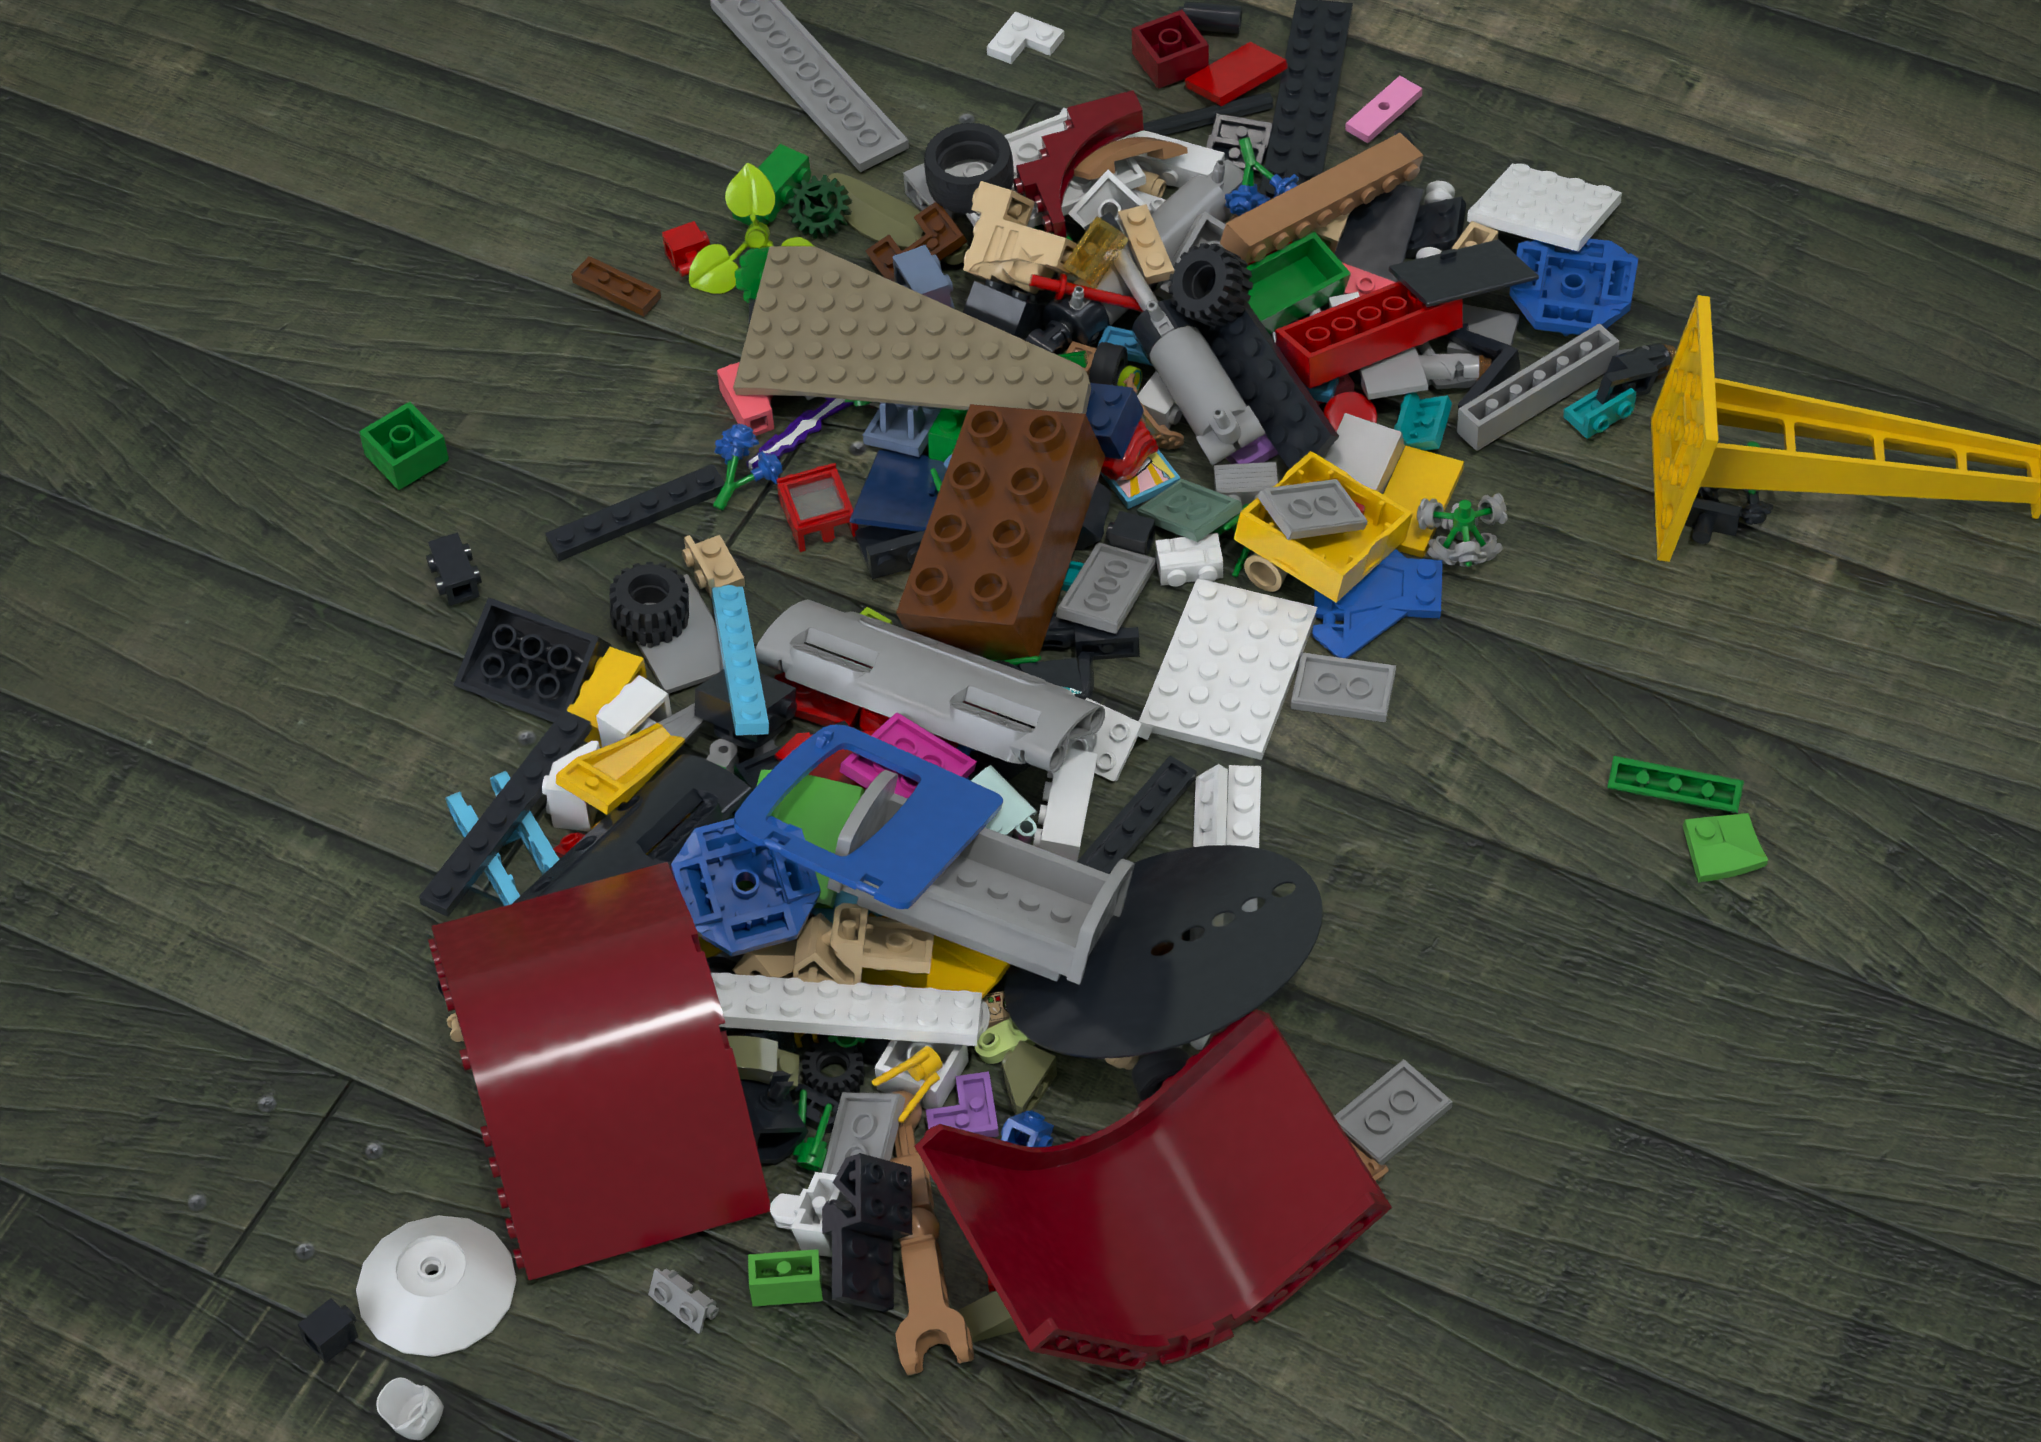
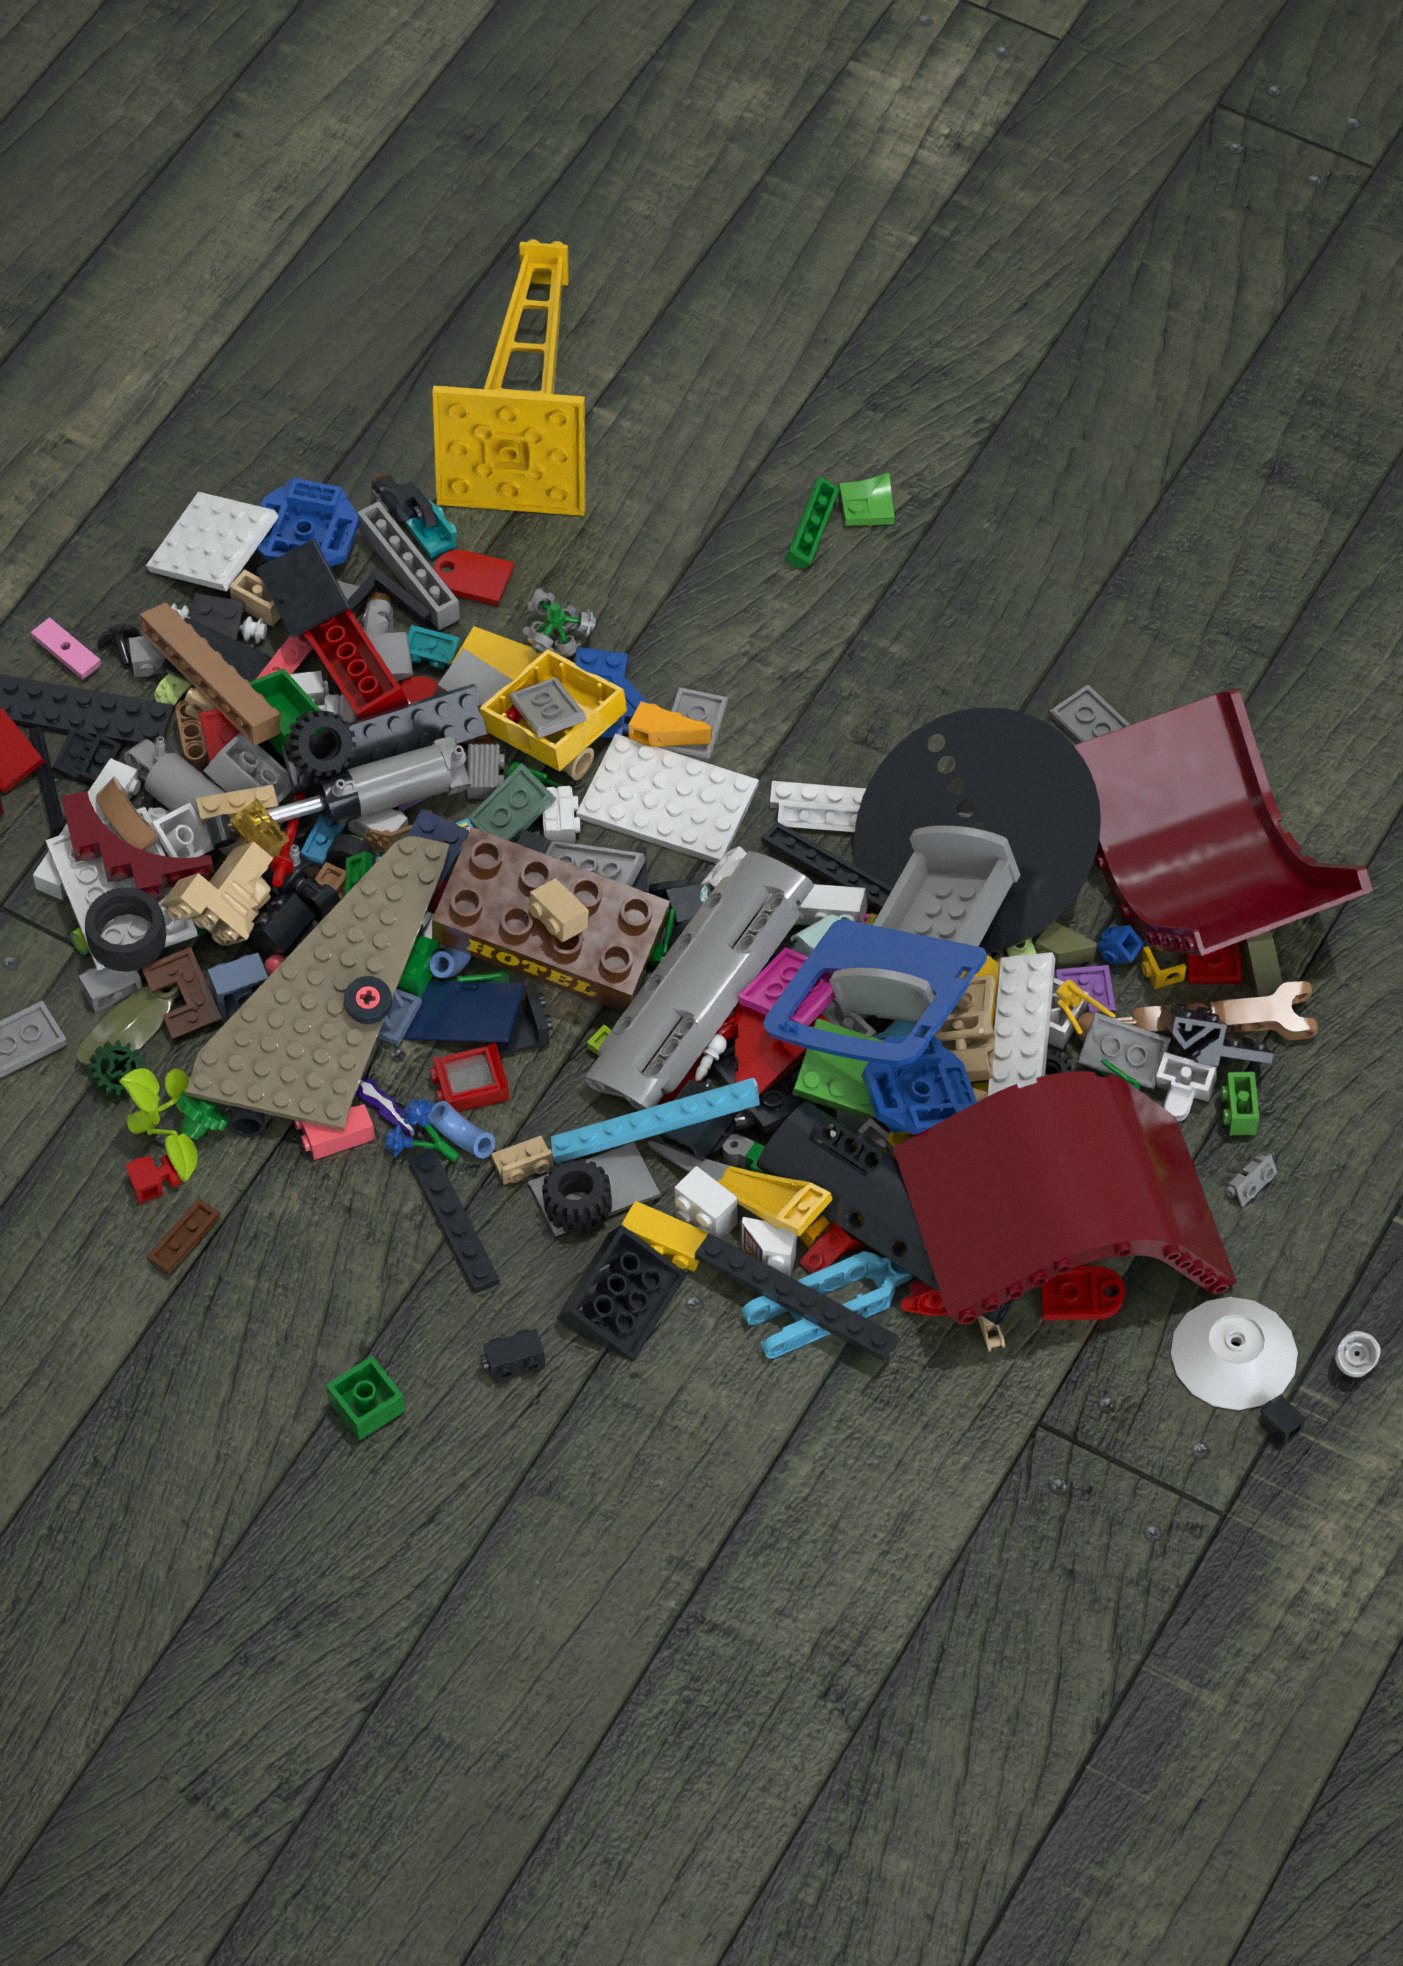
camera: 90 degrees left, 5 degrees up
green brick [732,144,811,226] -> none
blue plant [1225,137,1299,216] -> none
none -> black bush [344,976,392,1024]
none -> medium blue cylinder [427,1101,496,1158]
none -> red tile [434,550,515,607]
none -> tan brick [529,878,589,942]
none -> light orange slope [629,701,712,747]
none -> white bar [695,1034,727,1081]

